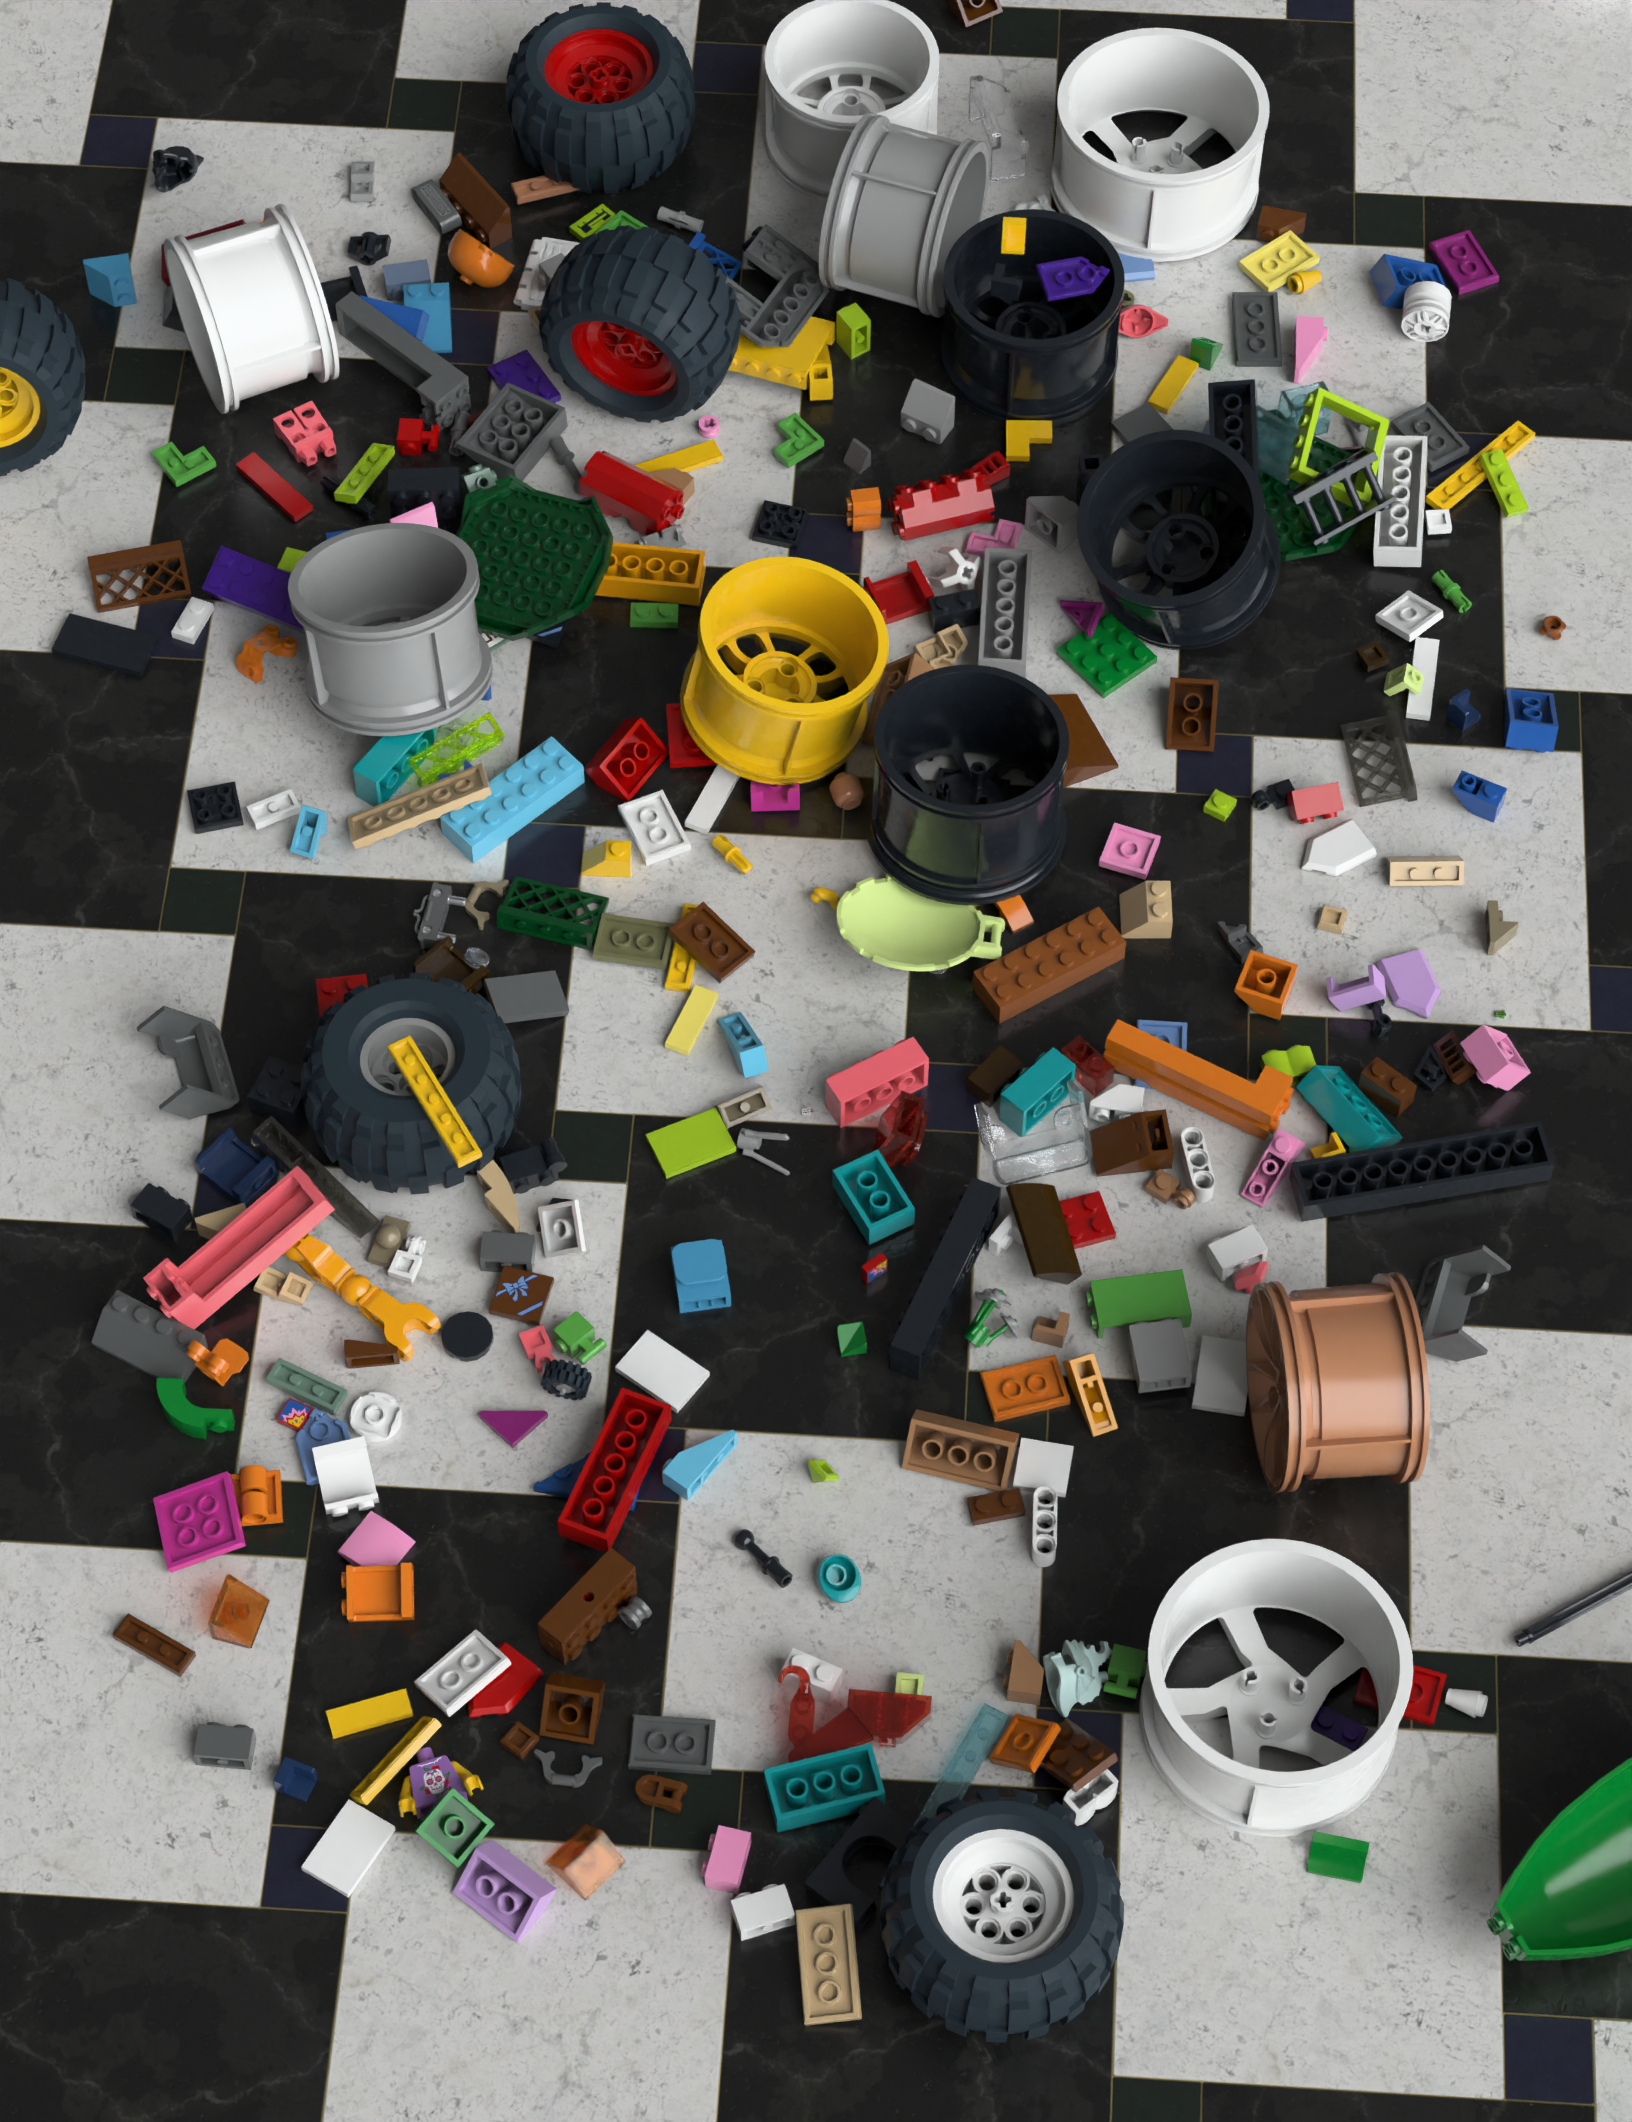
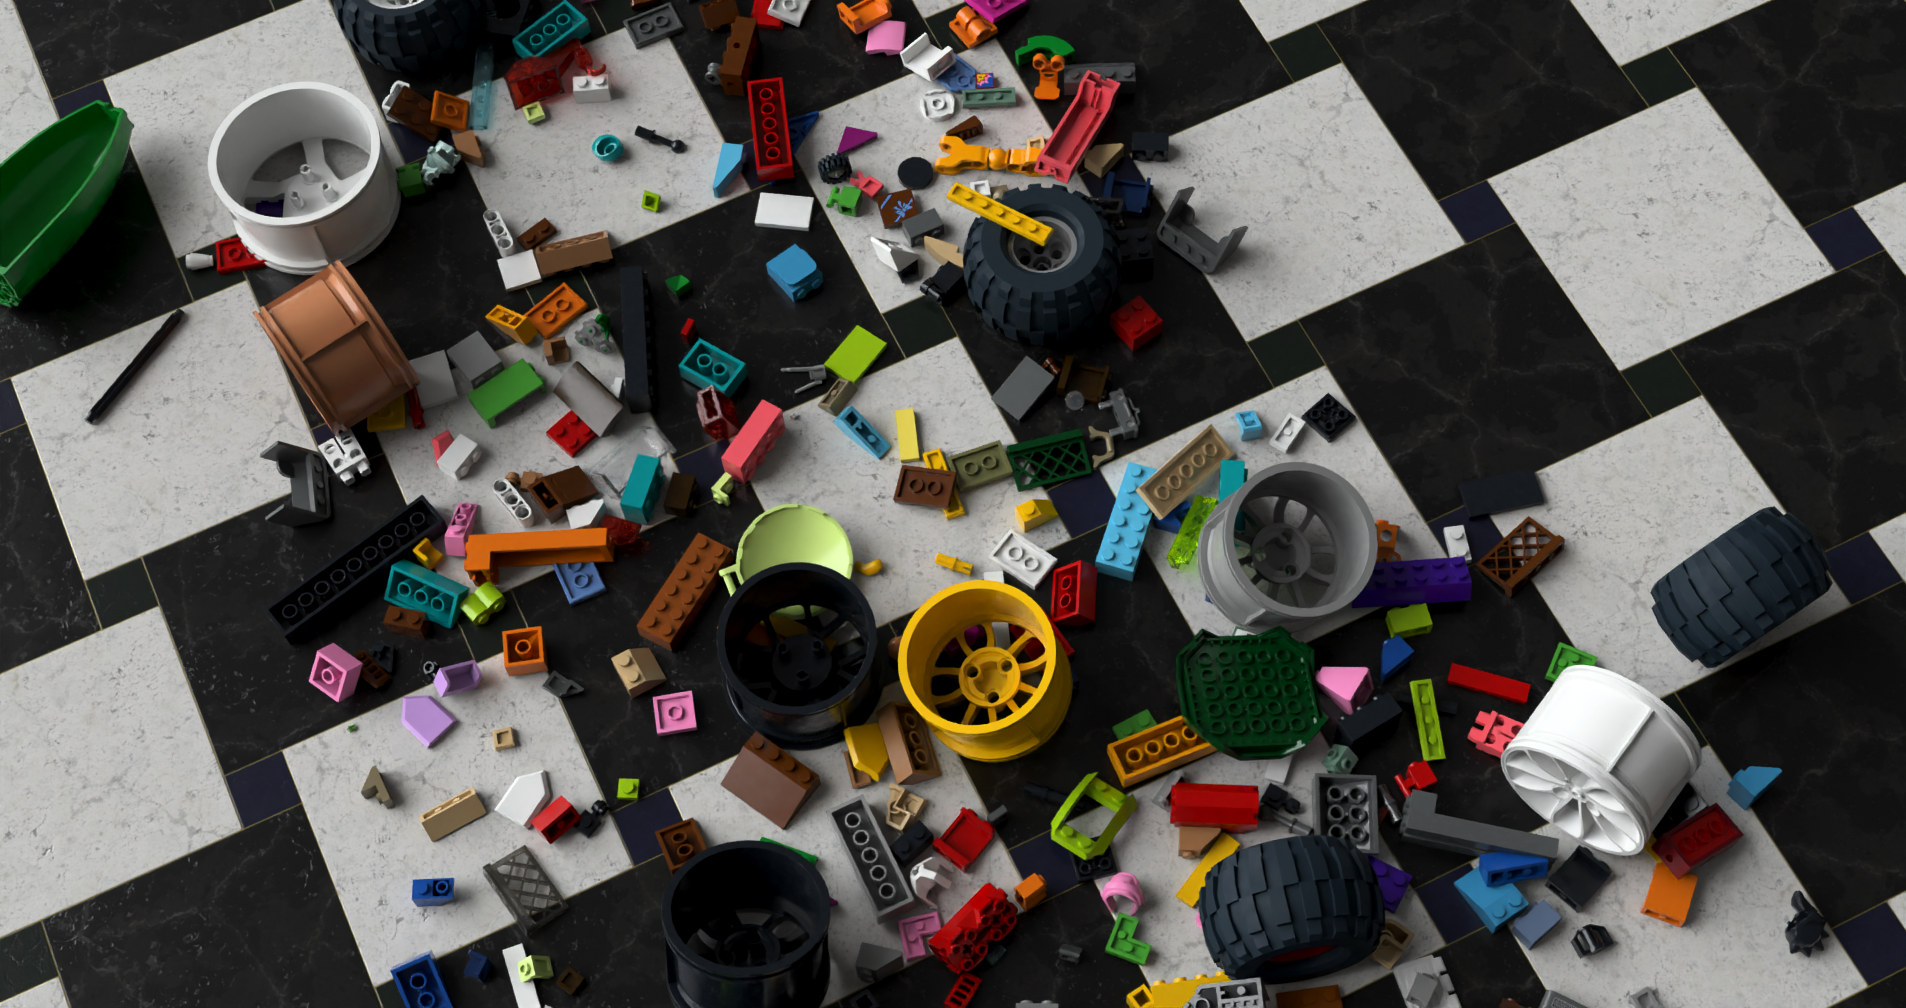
camera: 155 degrees right, 5 degrees up
orange cylinder [448,229,515,288] -> none
none -> yellowish green bracket [711,472,734,506]
none -> lime wedge [1051,772,1138,860]
none -> bright pink helmet [1101,872,1145,916]
none -> black plate [1260,783,1301,815]

